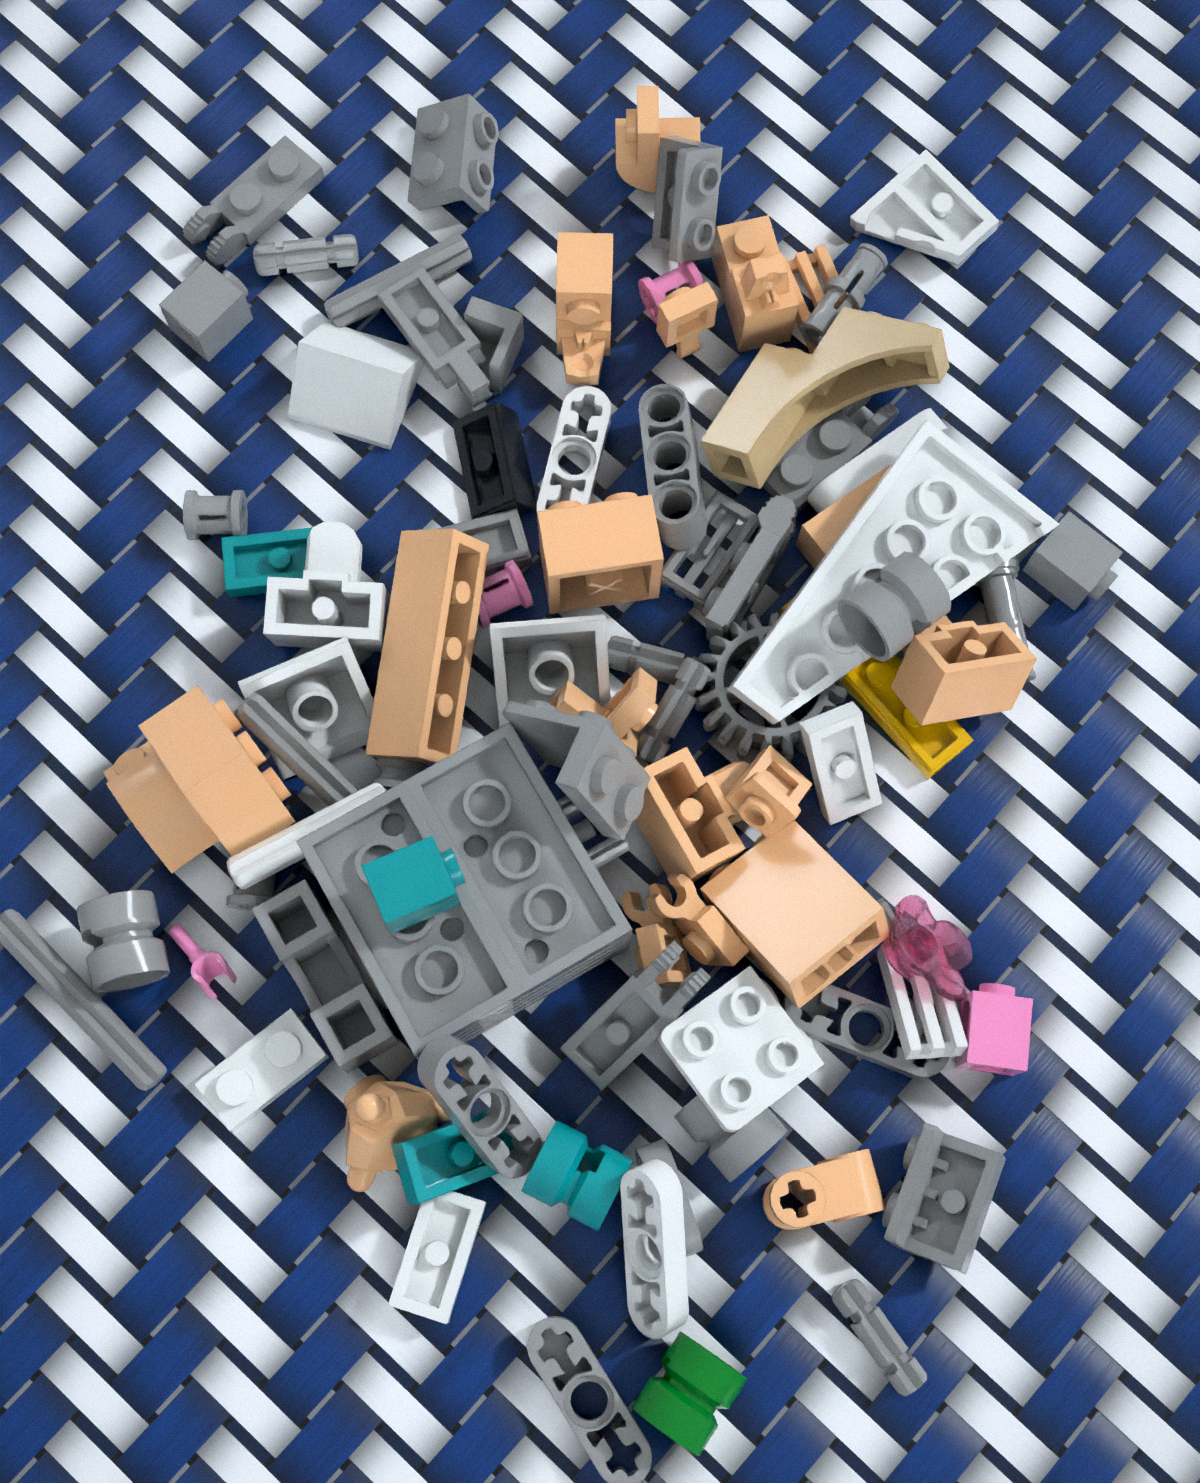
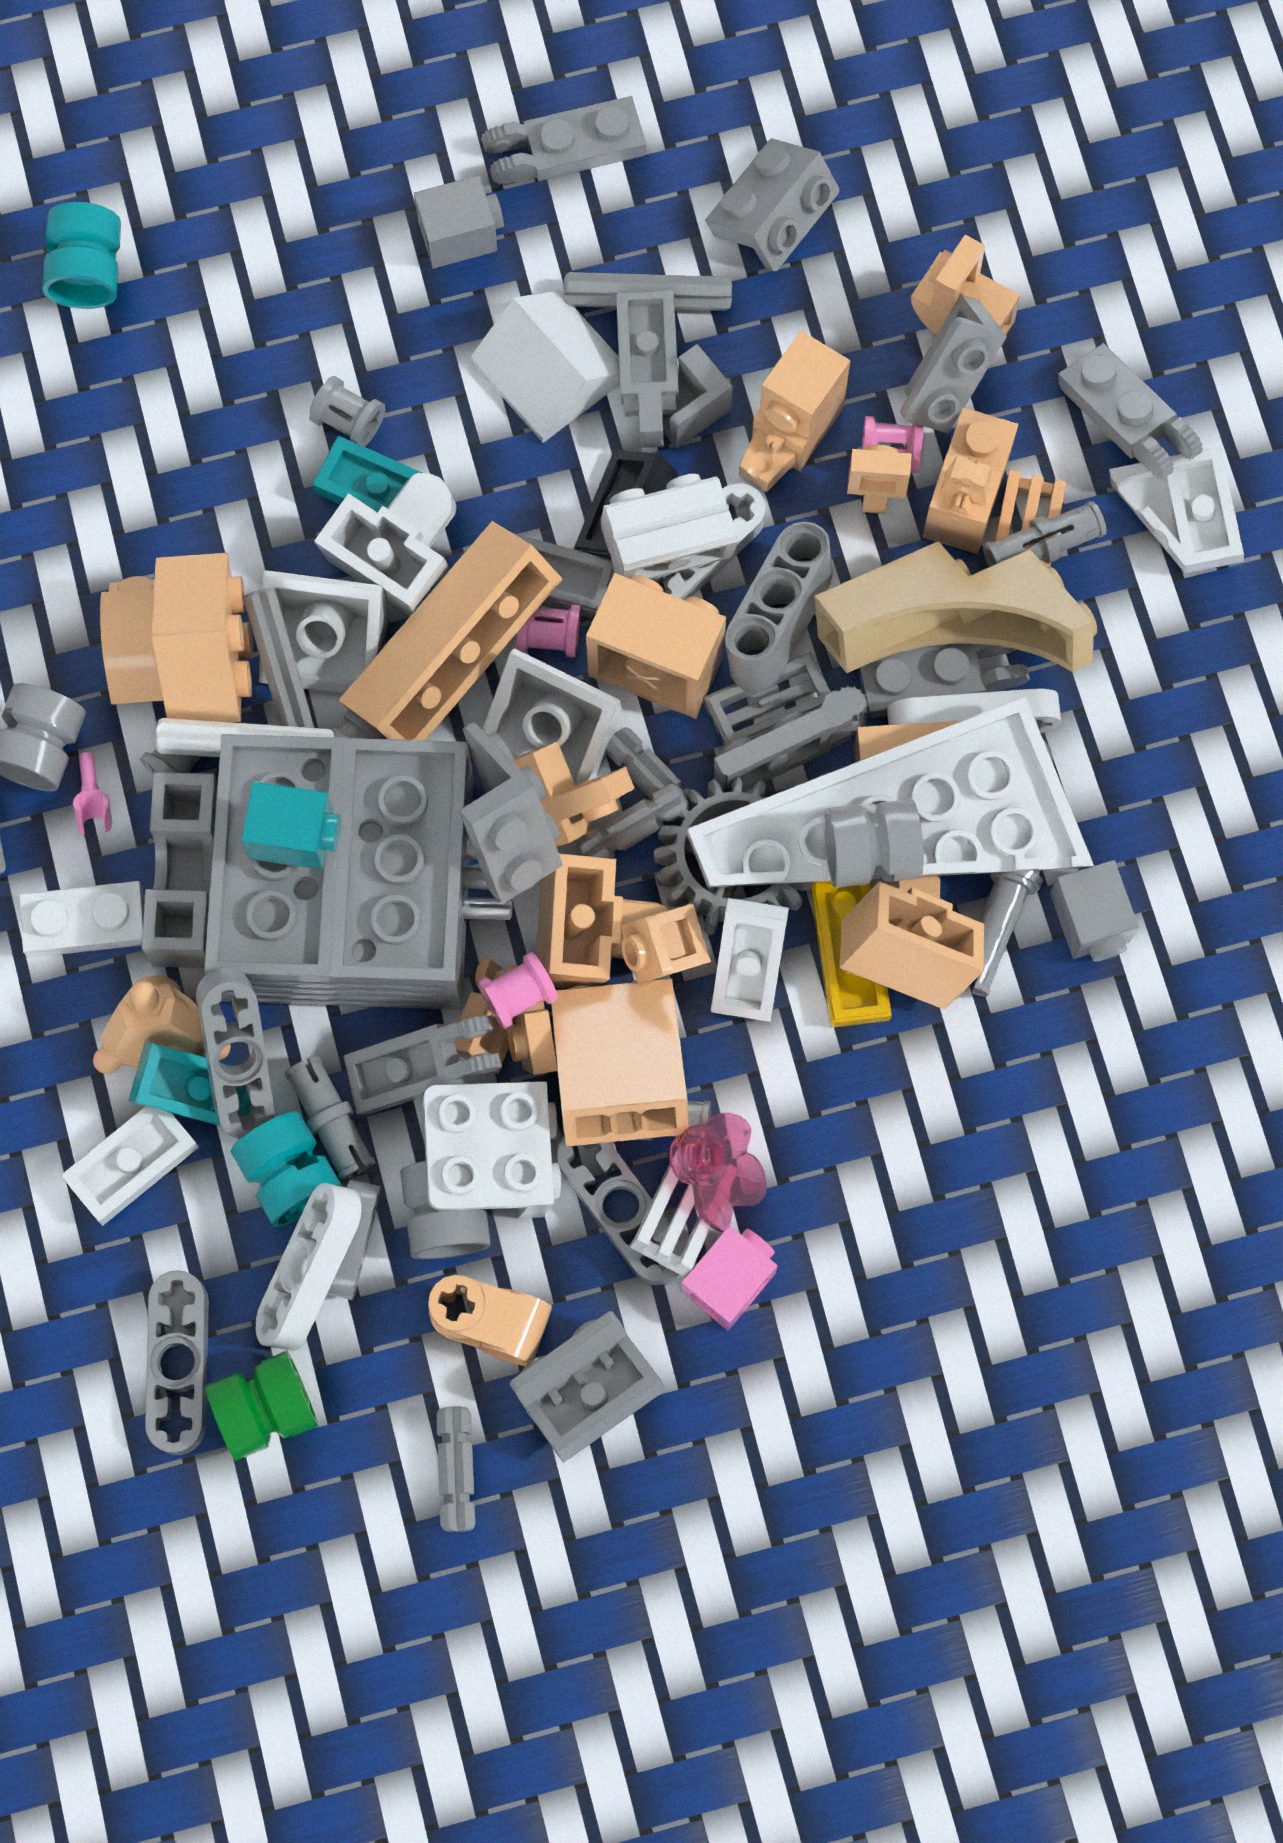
camera: 35 degrees right, 0 degrees up
light grey axle [253,234,359,276] -> none
none -> light grey pin [284,1055,376,1182]
none -> bright pink bush [477,952,558,1030]
none -> white brick [600,474,738,579]
none -> light grey hinge [1058,343,1203,480]

